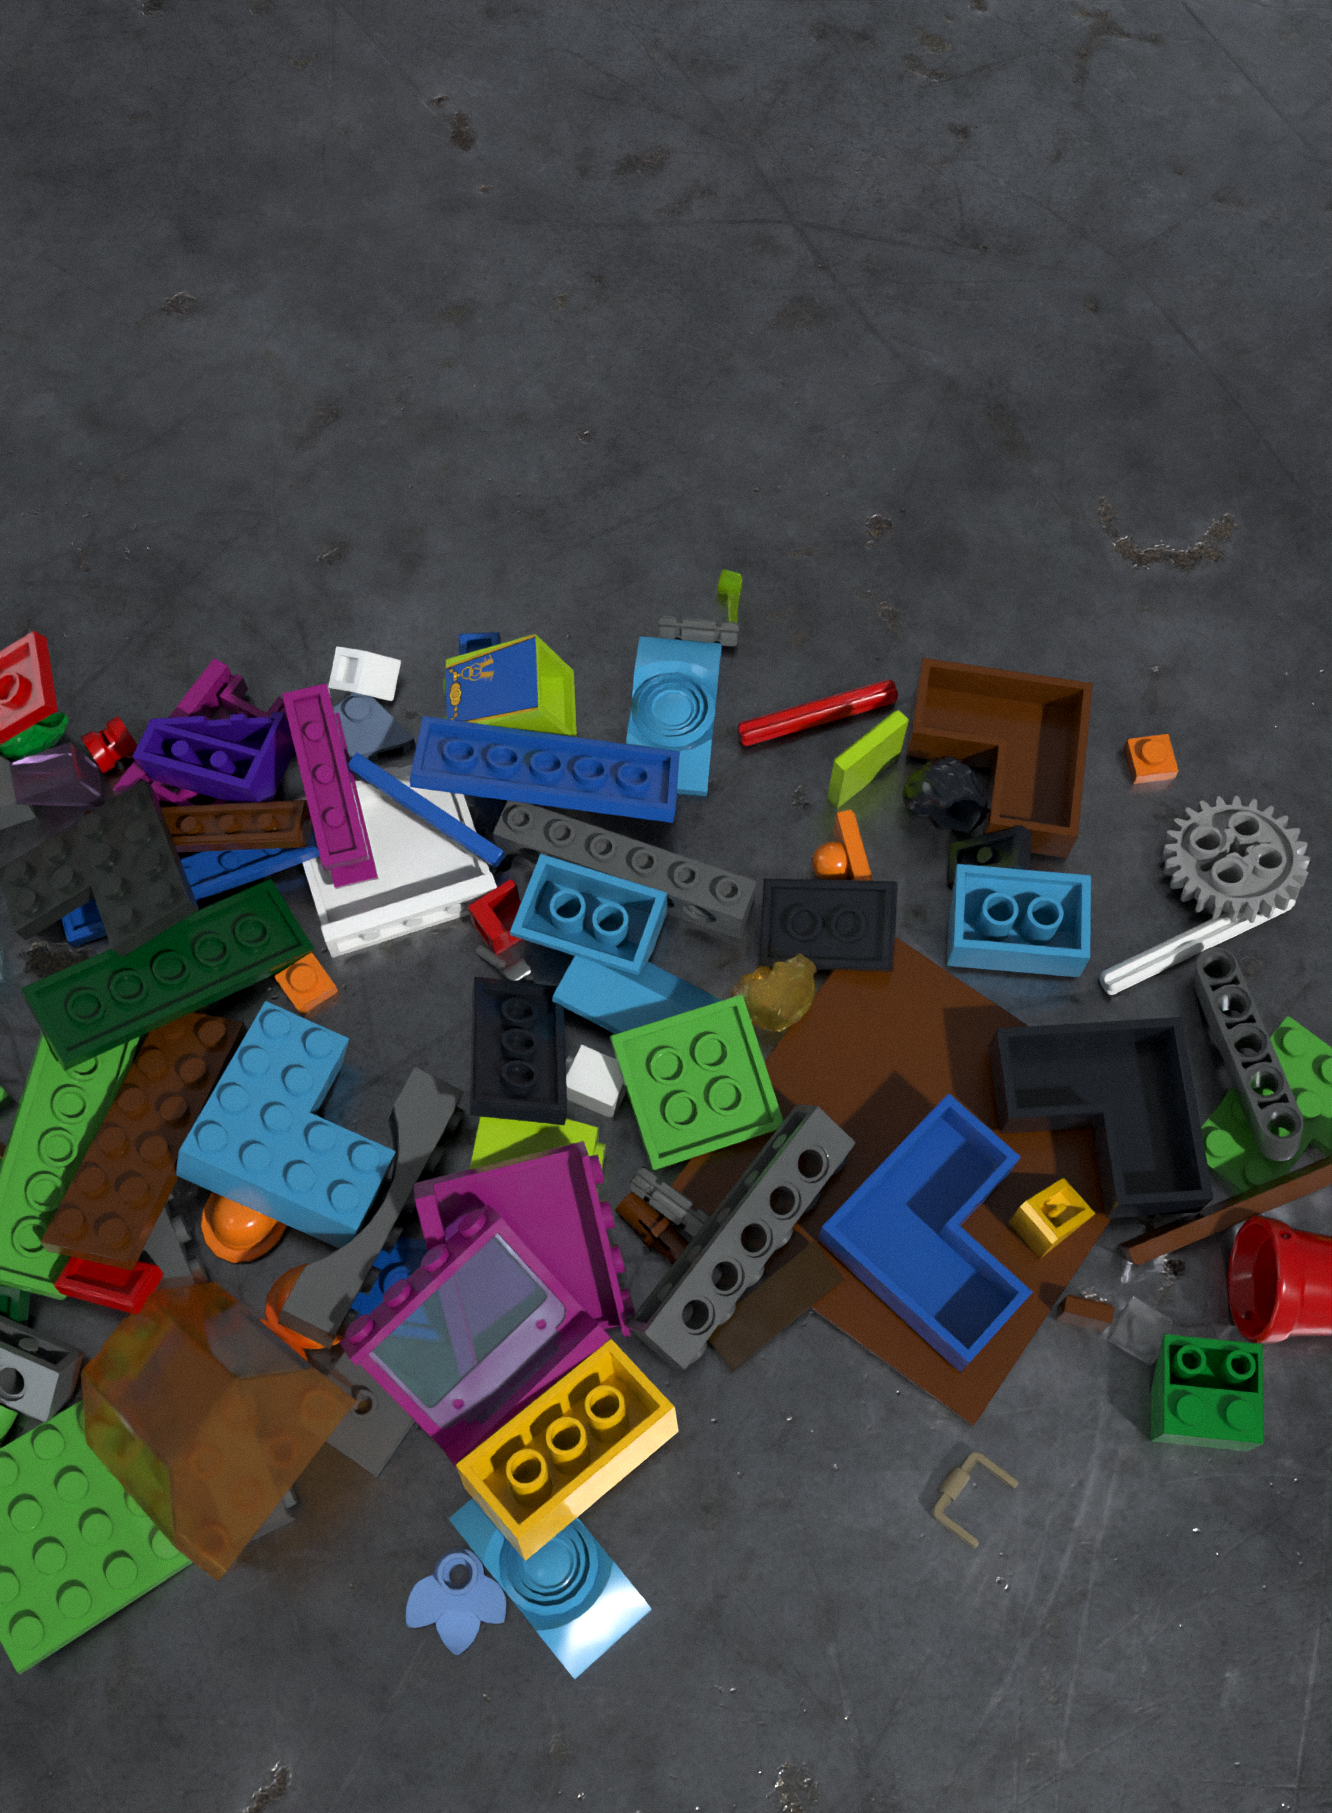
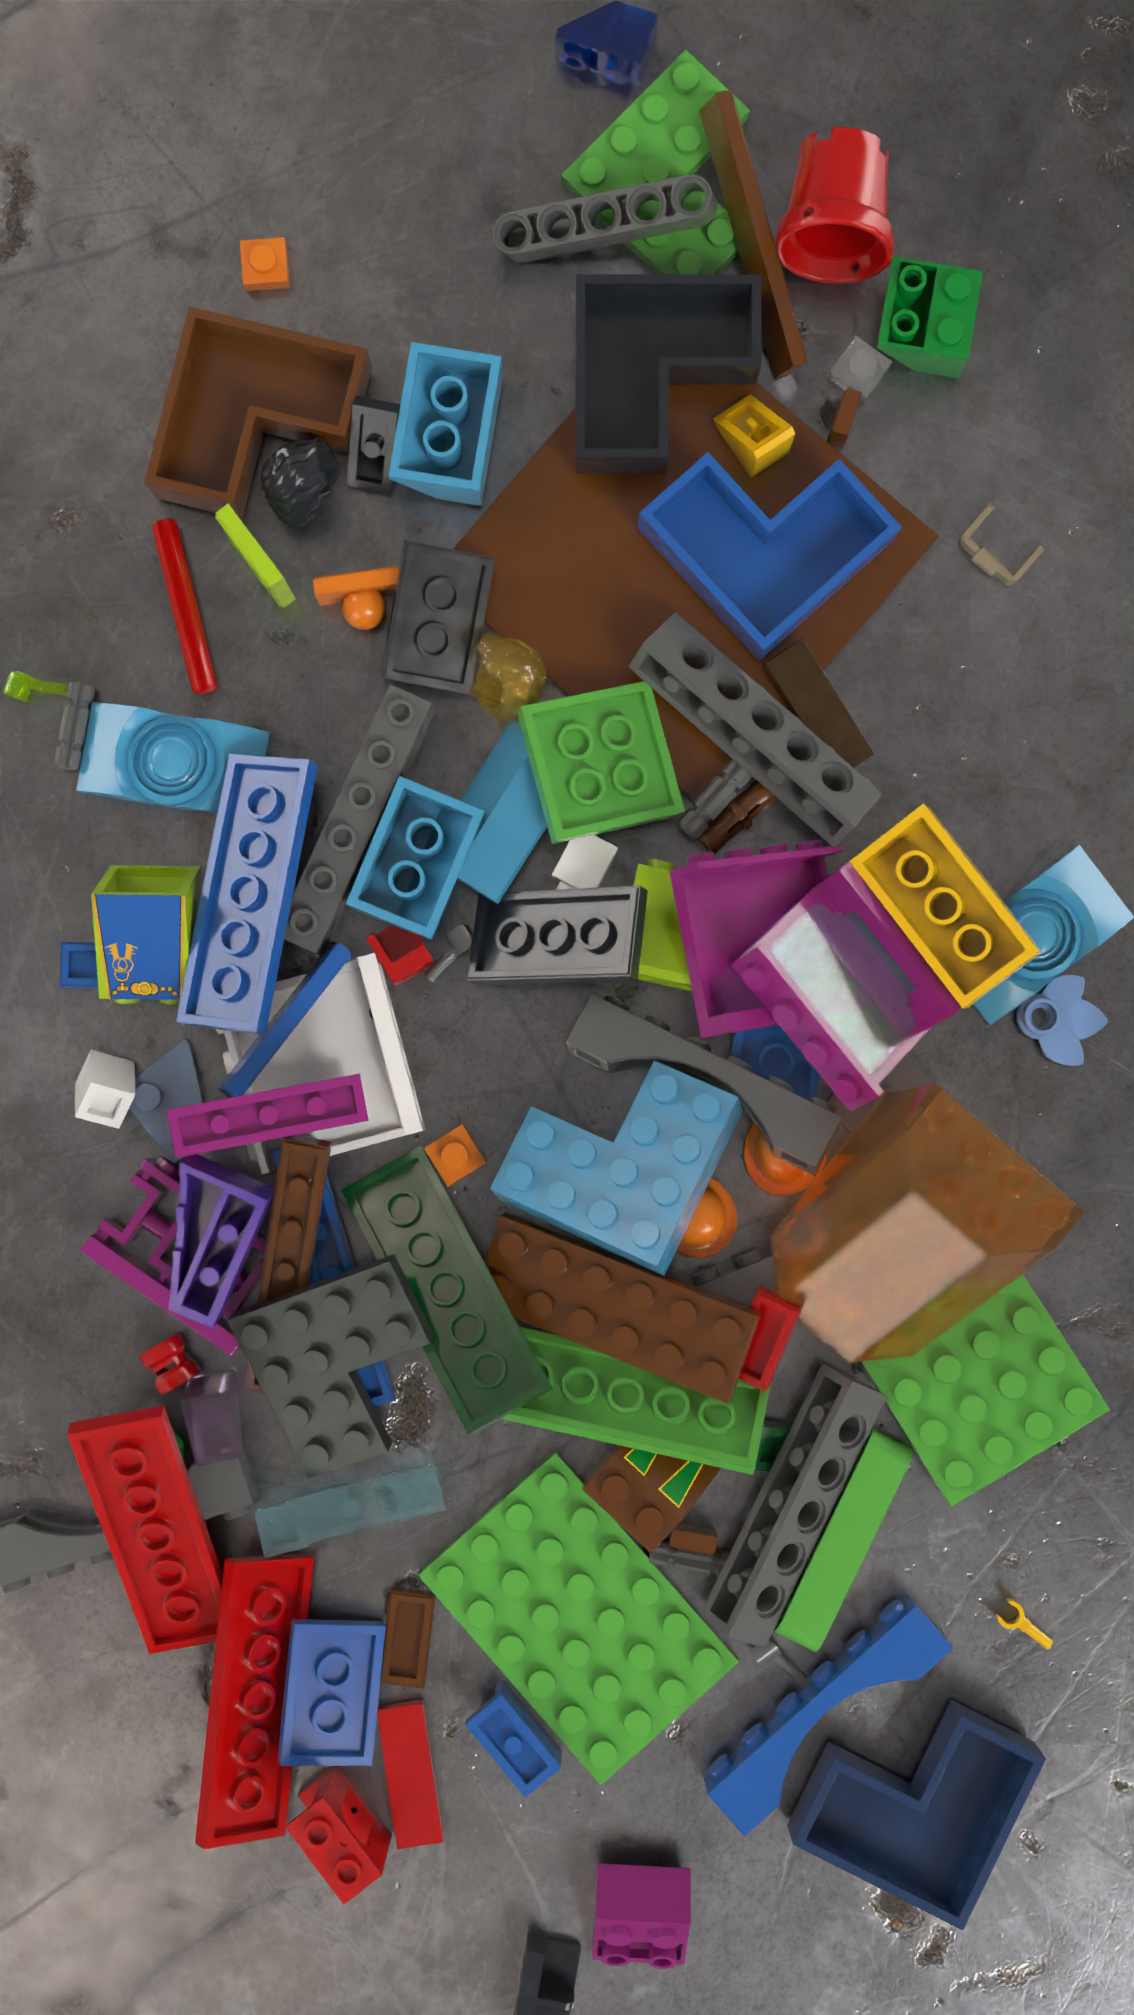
camera: 80 degrees left, 20 degrees up
white axle [1099,899,1296,995] -> none
light grey gear [1161,796,1310,923] -> none

